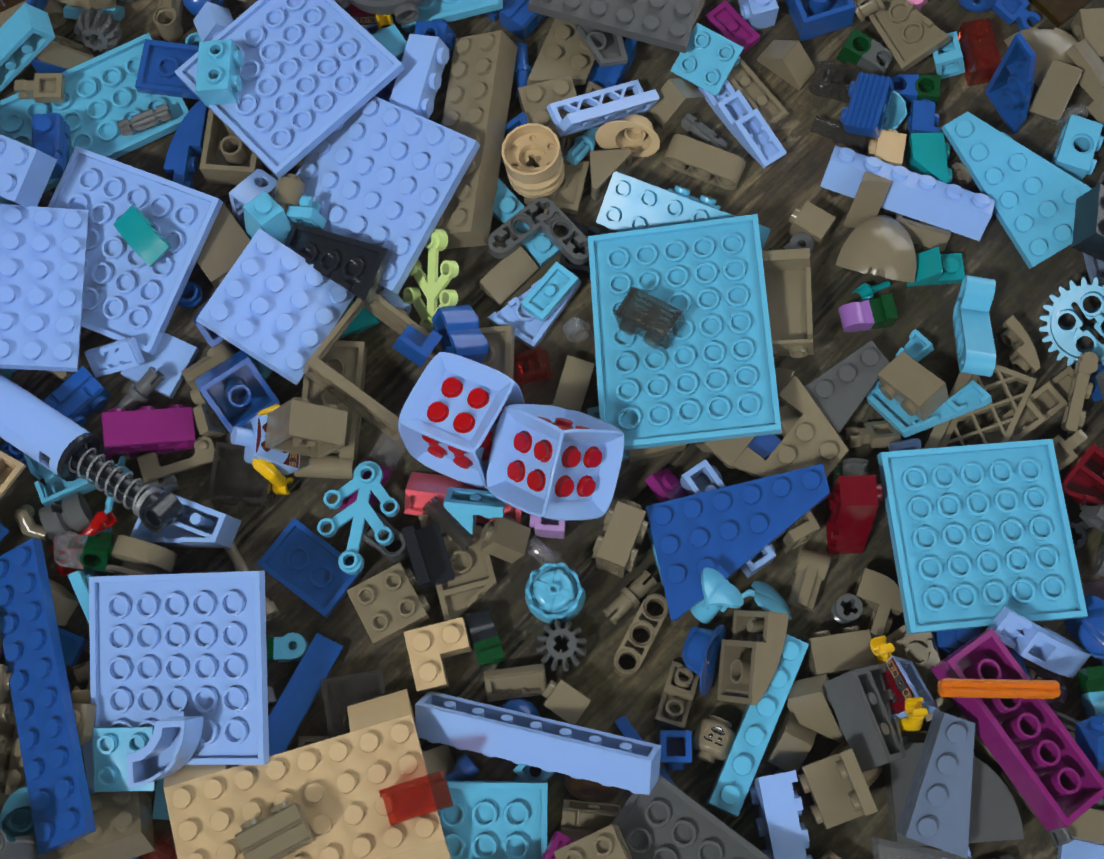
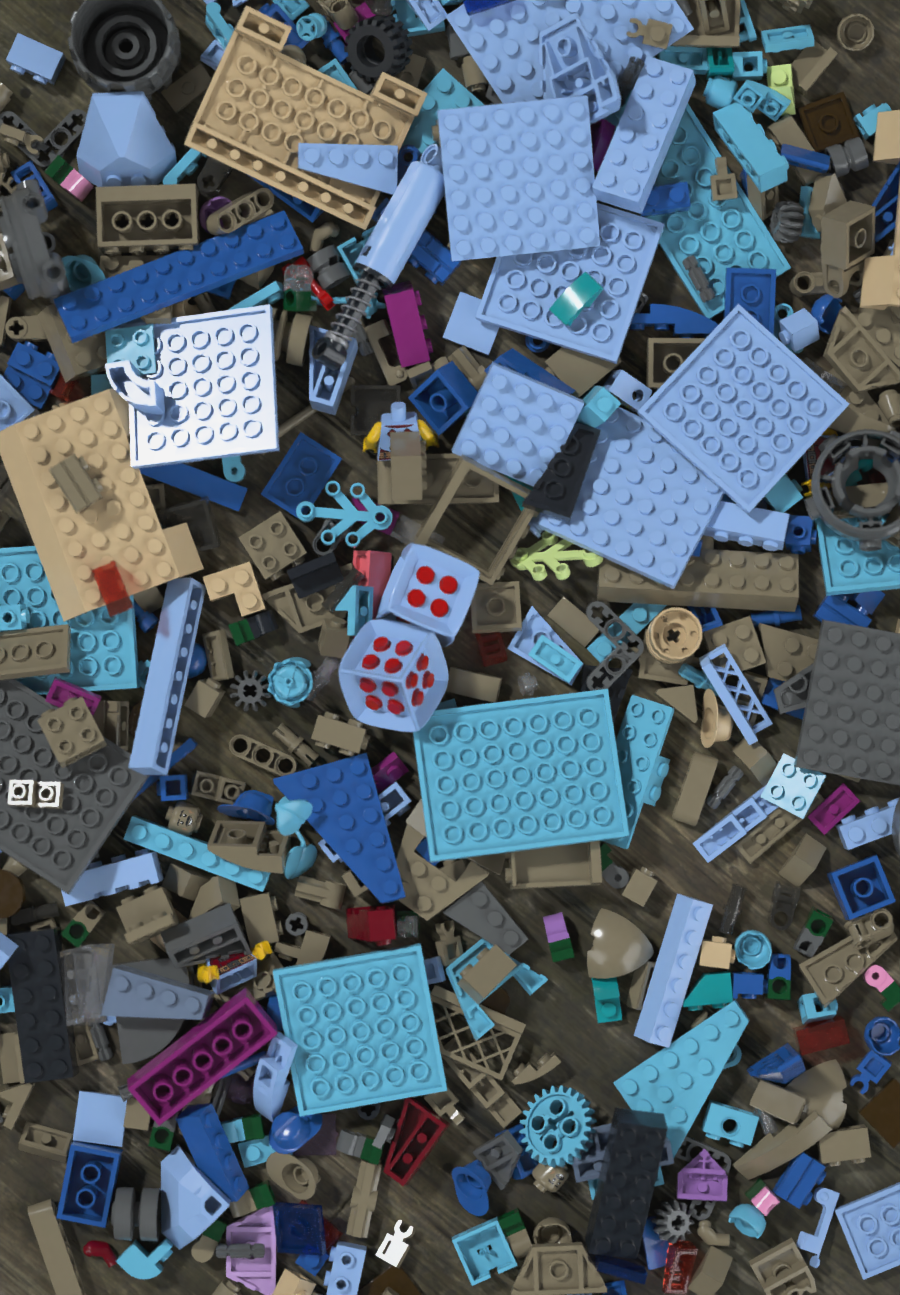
camera: 85 degrees right, 15 degrees up
light blue plate [84,336,145,378] -> none
dark grey pin [114,366,165,411] -> none
medium azure brick [195,39,244,106] -> none
dark tan brick [273,173,306,214] -> none
medium azure tile [286,196,327,230] -> none
blue panel [392,325,442,367] -> none
blue brick [432,305,489,363] -> none
clear smoke brick [614,286,685,349] -> none
blue brick [840,72,894,138] -> none
dark tan slope [843,171,892,228] -> none
teal hand [851,280,890,302] -> none
orange axle [937,678,1061,699] -> none
medium azure beam [953,275,996,377] -> none
dark tan hinge [1060,351,1099,432] -> none

